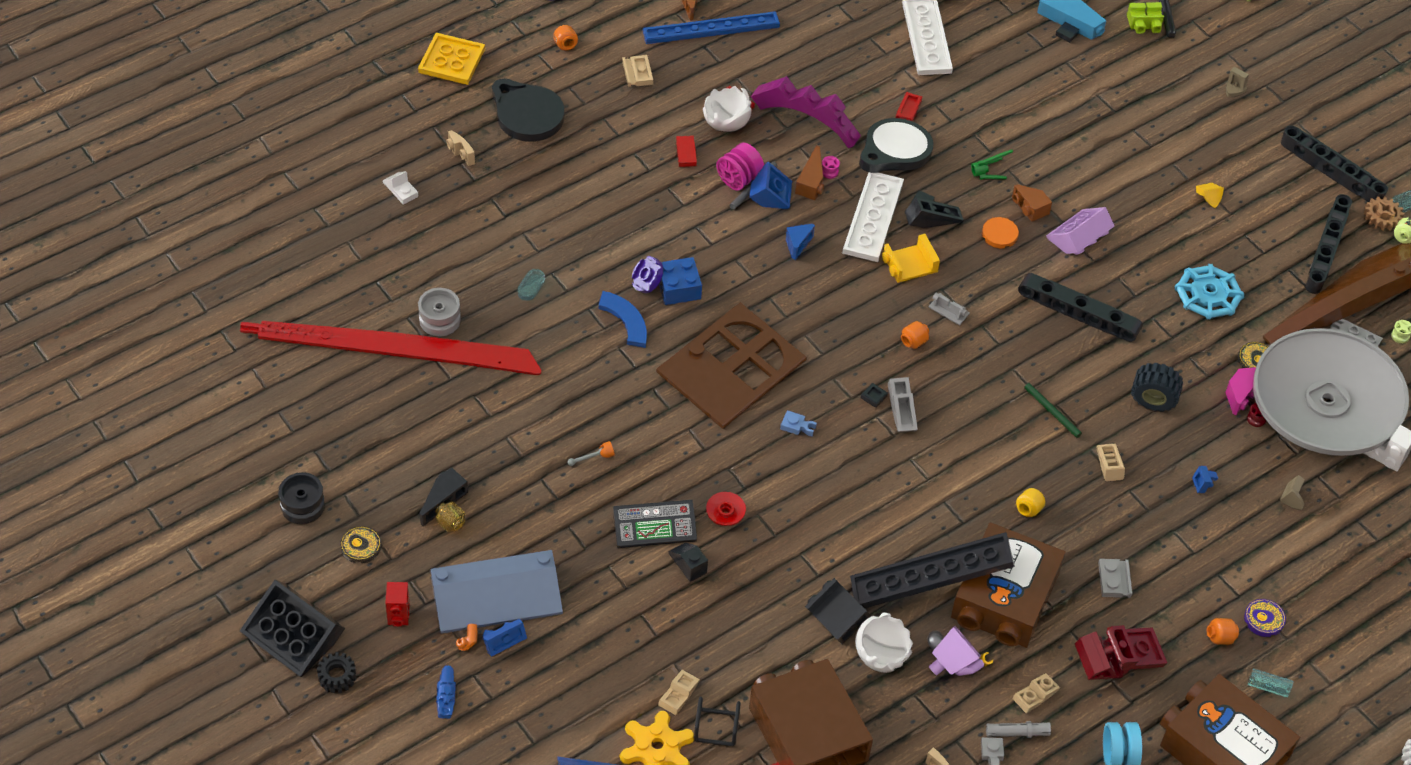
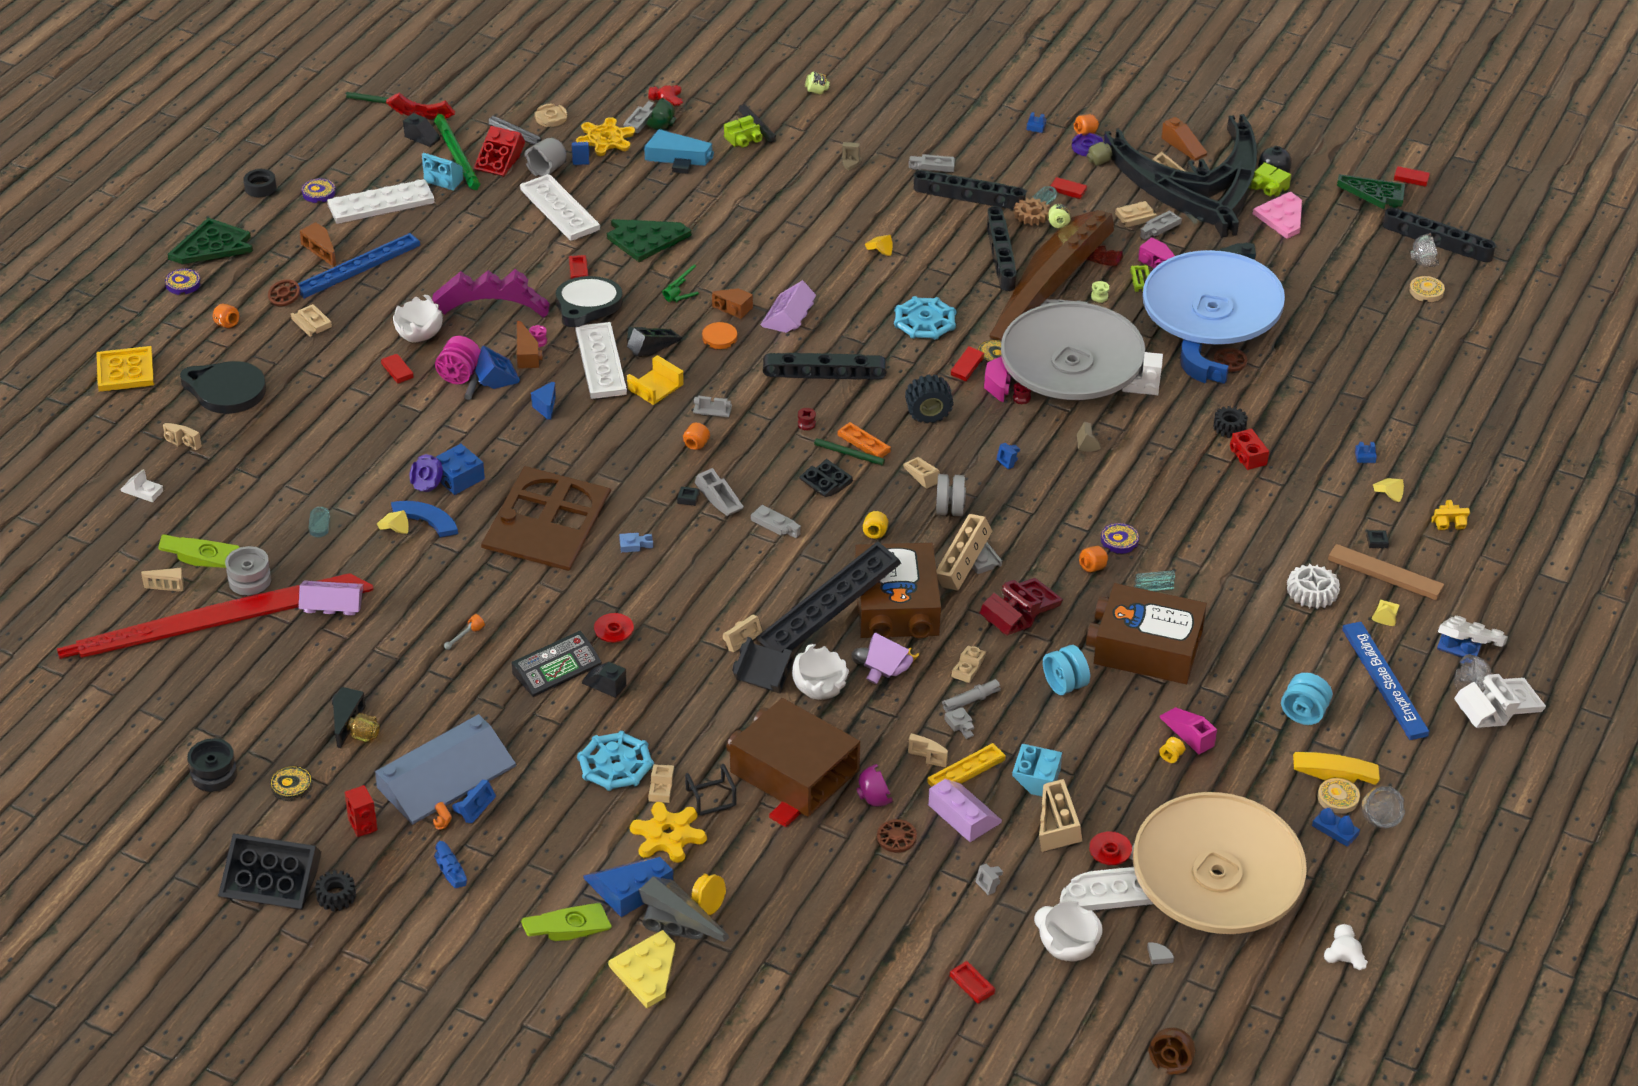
camera: 25 degrees left, 10 degrees down
none -> tan slope [142,568,184,591]
none -> lime piece [158,534,240,568]
none -> copper wheel [268,279,301,306]
none -> lavender slope [299,581,363,615]
none -> light yellow tile [377,510,409,534]
none -> medium azure plate [577,731,654,791]
none -> dark green wing [607,219,692,262]
none -> tan tile [723,615,762,652]
none -> light grey hinge [751,505,801,538]
none -> dark red wheel [798,408,816,431]
none -> black slope [799,459,853,497]
none -> orange tile [838,422,891,458]
none -> light grey hinge [909,154,955,172]
none -> light grey wheel [936,474,966,516]
none -> tan brick [936,514,992,591]
none -> red tile [951,346,984,381]

